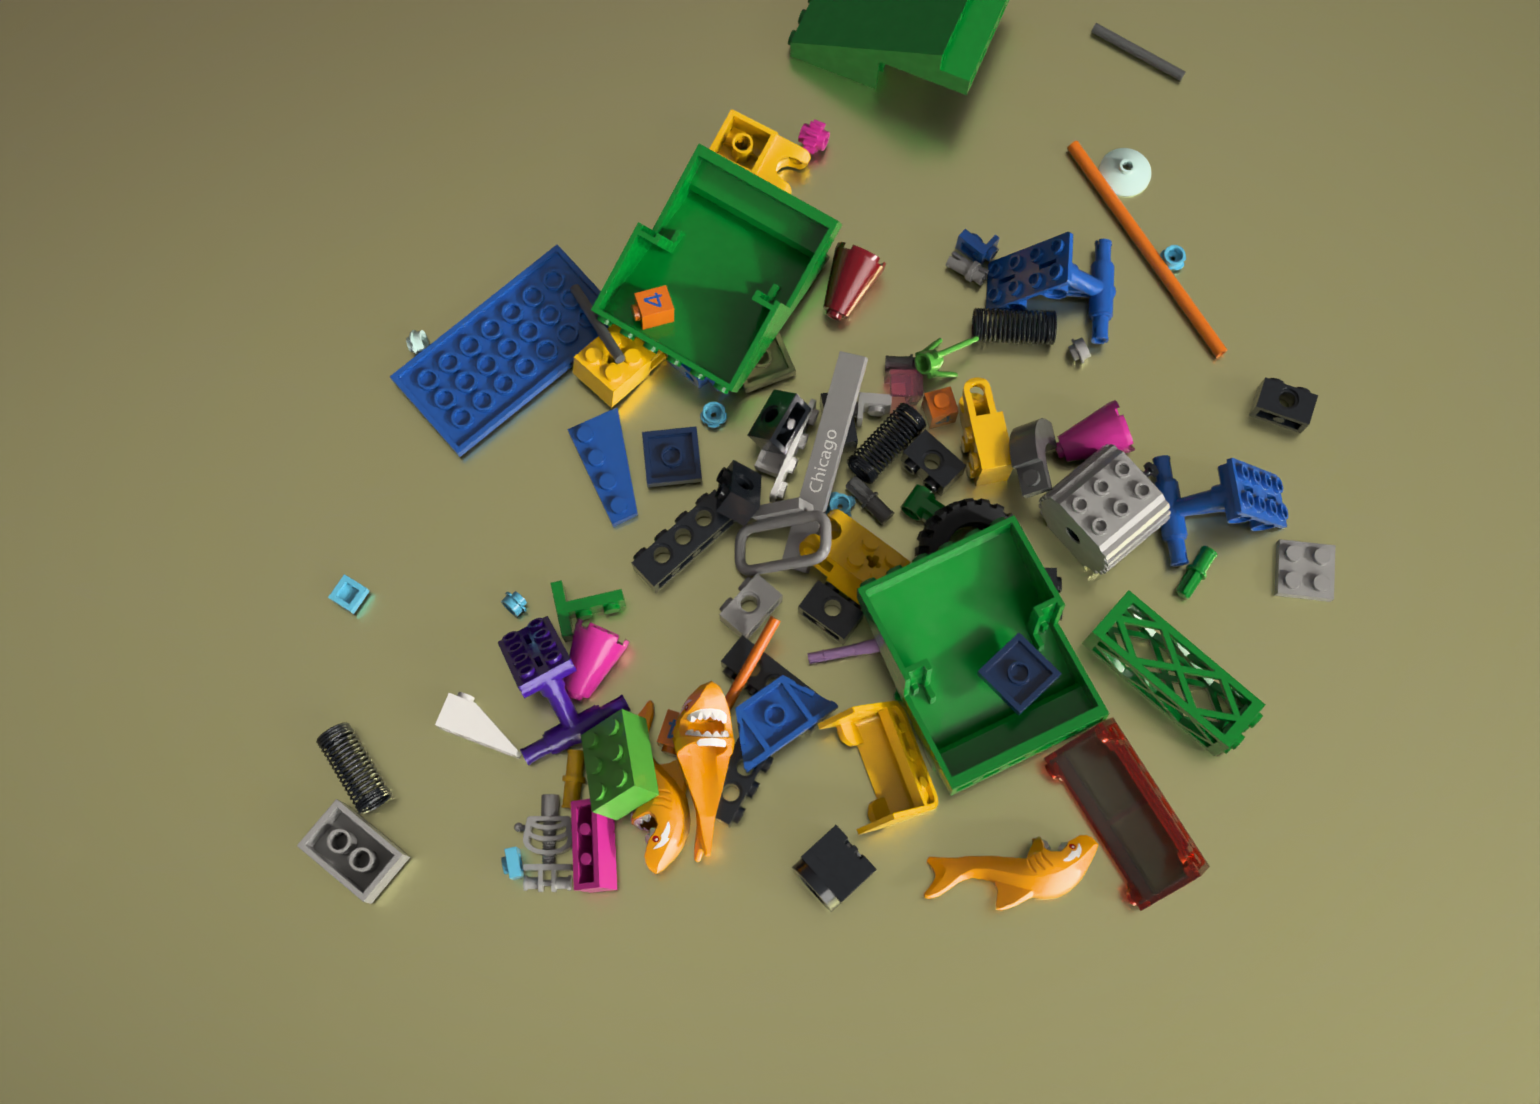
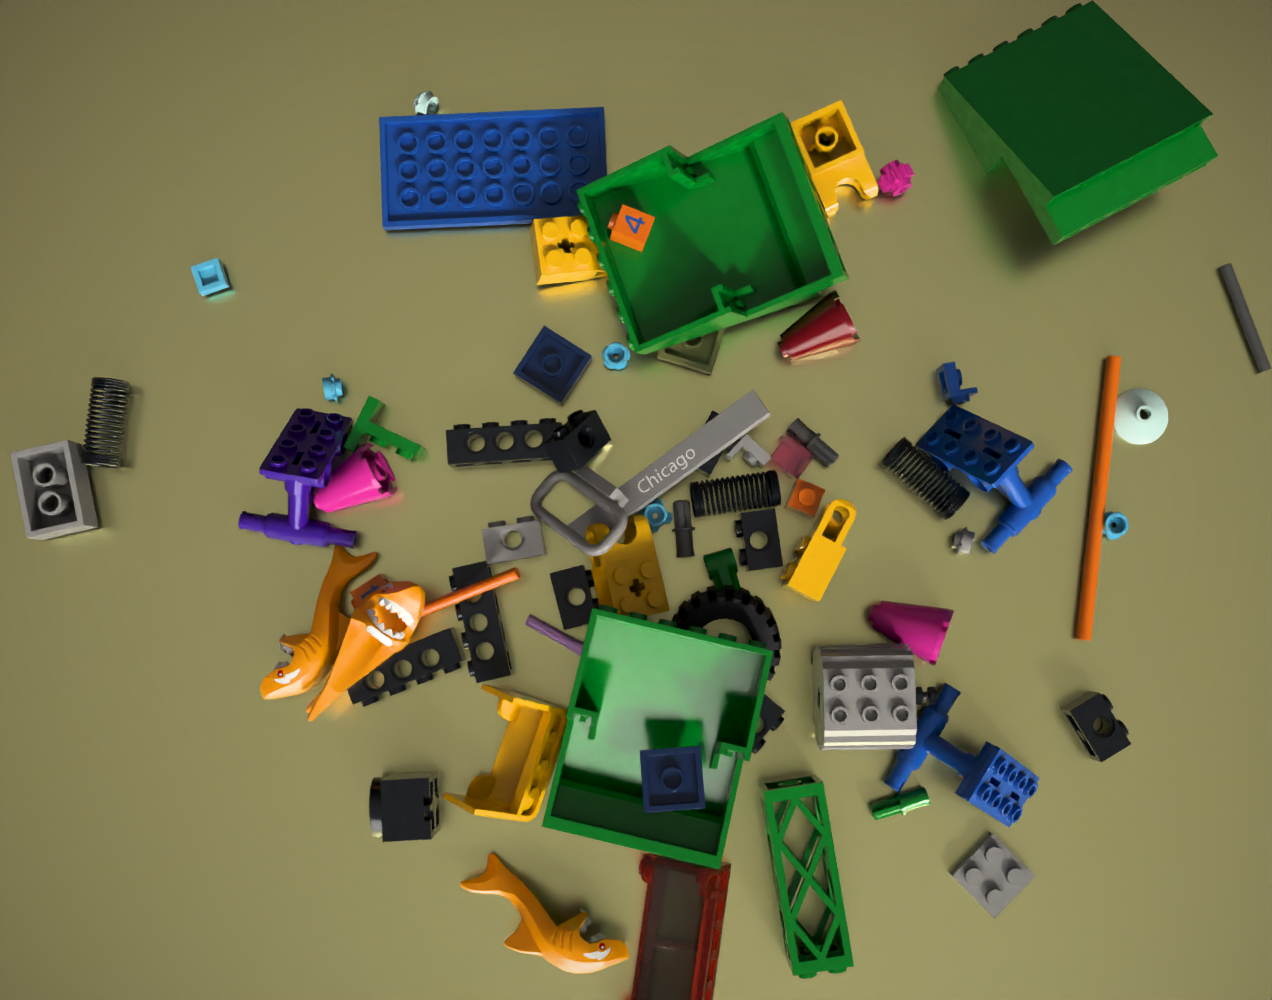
camera: 40 degrees right, 10 degrees up
white slope [435,692,521,759] -> none
medium azure plate [501,847,525,880] -> none
light grey torso [514,794,573,892] -> none
yellow pin [561,749,586,809] -> none
blue wing [567,407,638,527] -> none
dark grey bar [570,284,625,364] -> none
dark pink brick [571,799,617,893] -> none
bright green brick [581,709,659,820] -> none
blue wing [735,675,838,772] -> none
black brick [747,389,811,455] -> none
white bracket [754,398,819,503] -> none
bright green plant [915,336,979,379] -> none
light grey pin [946,251,989,285] -> none
dark grey arch [1009,418,1057,498] -> none

